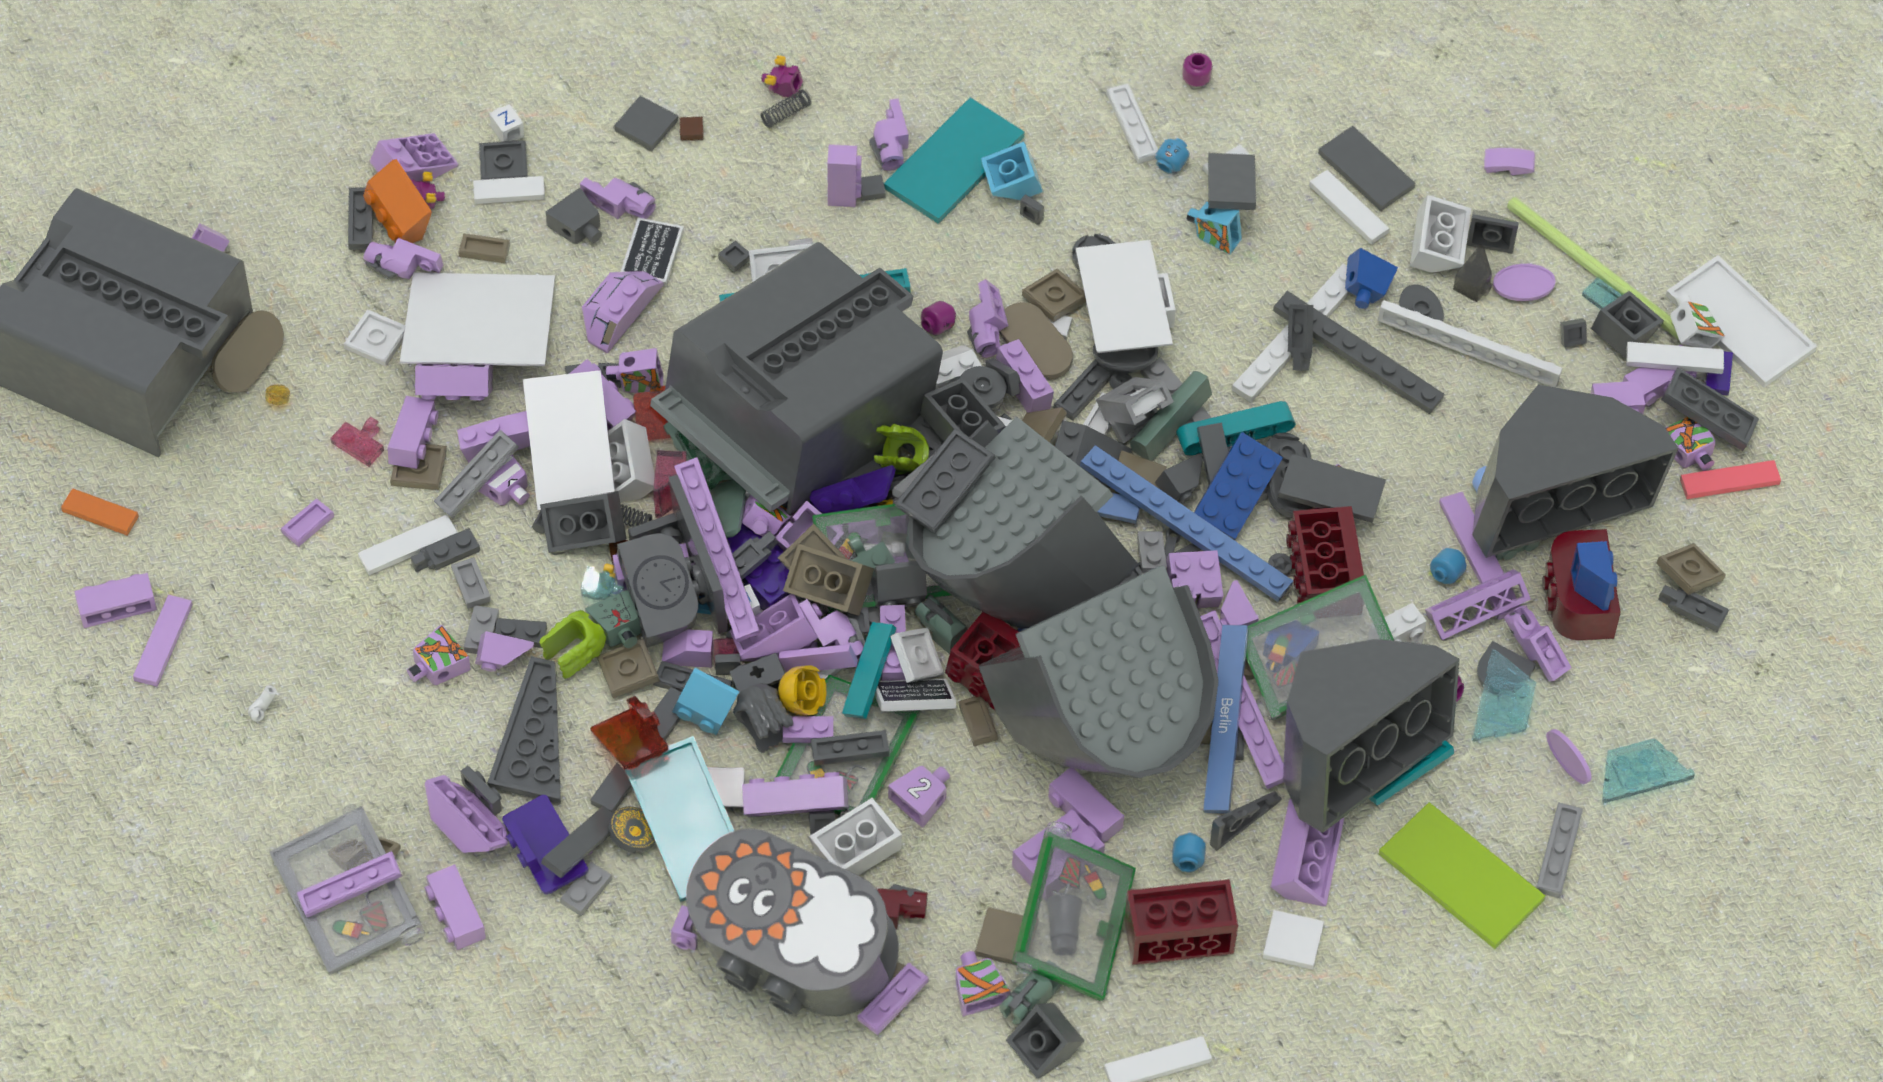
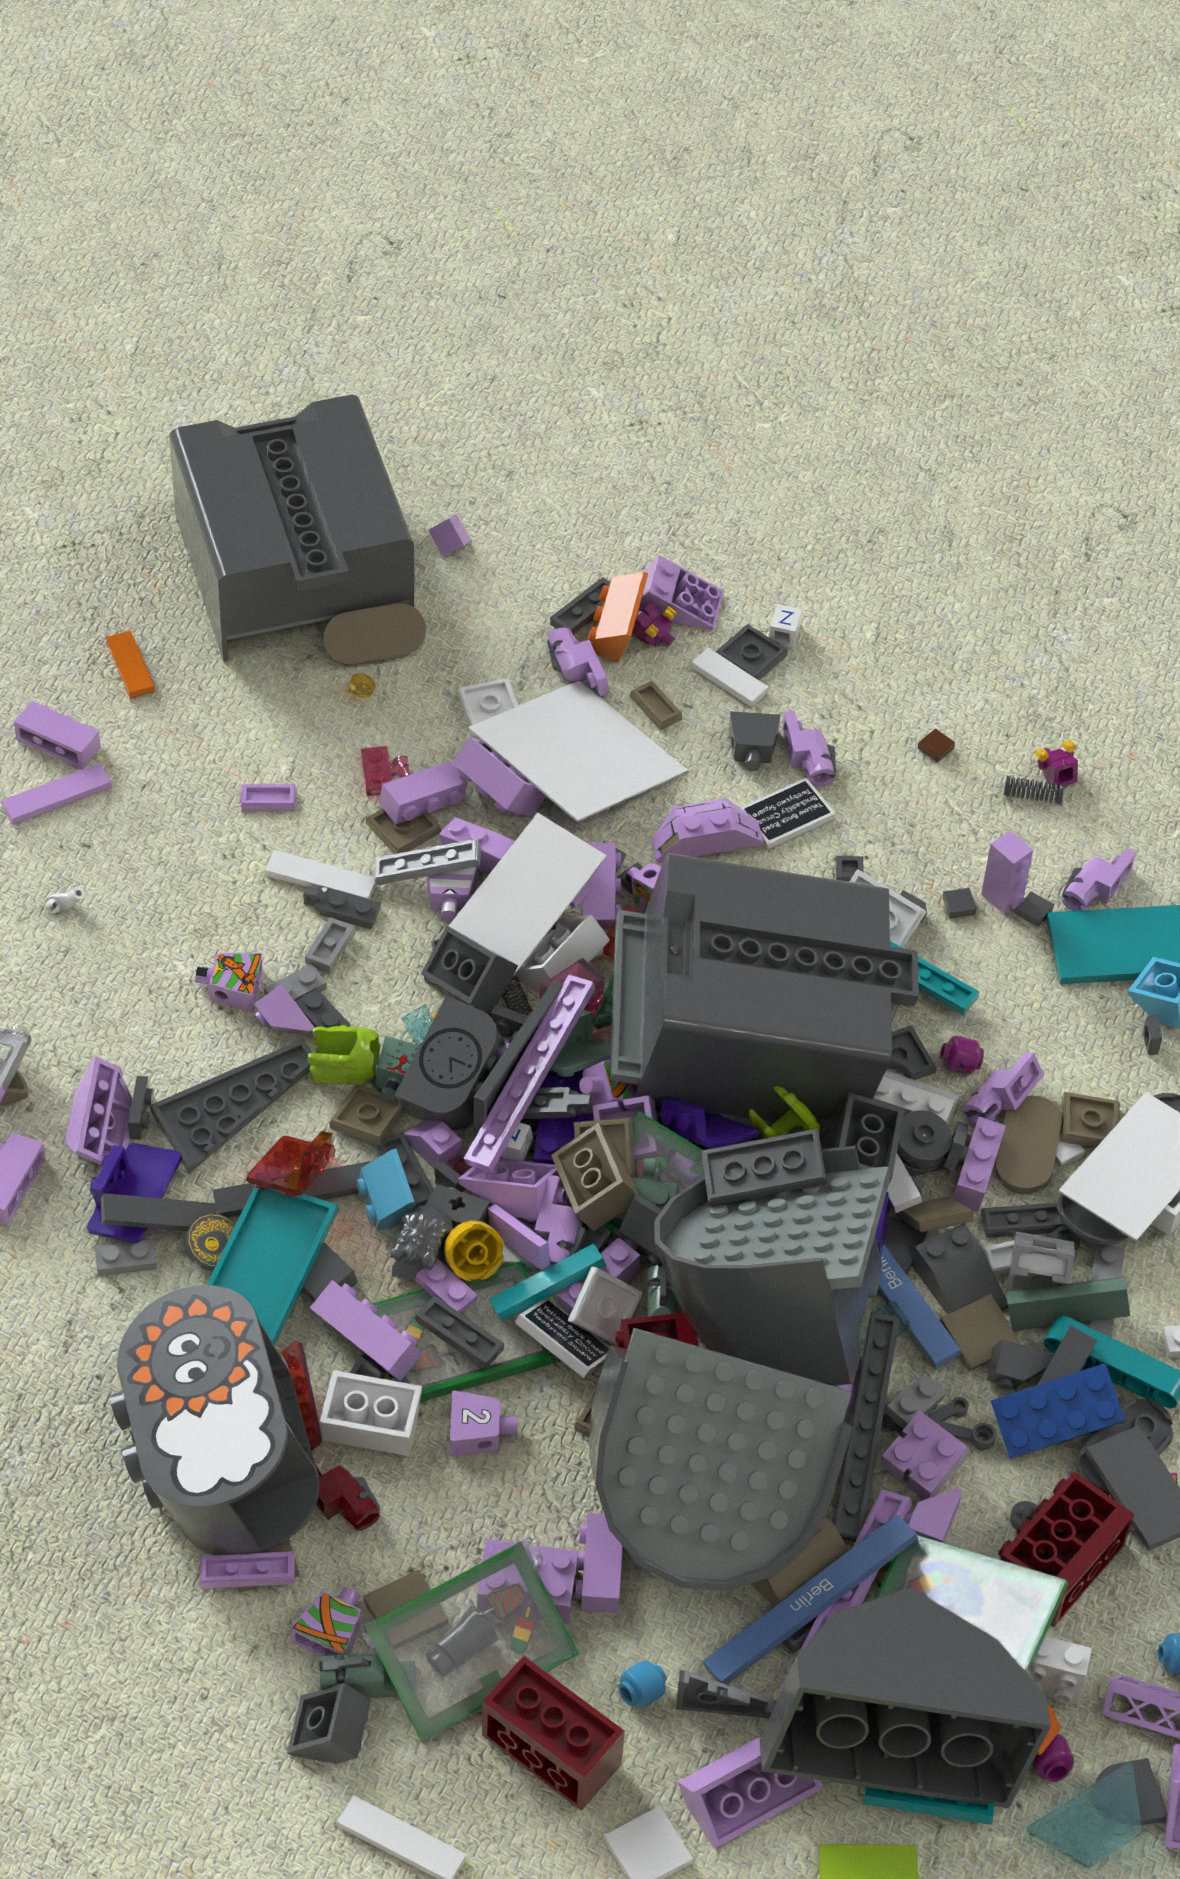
camera: 45 degrees right, 5 degrees down
dark grey tile [614,95,678,151] -> none
medium blue plate [1080,445,1293,602] -> none
none -> dark grey tile [942,888,976,918]

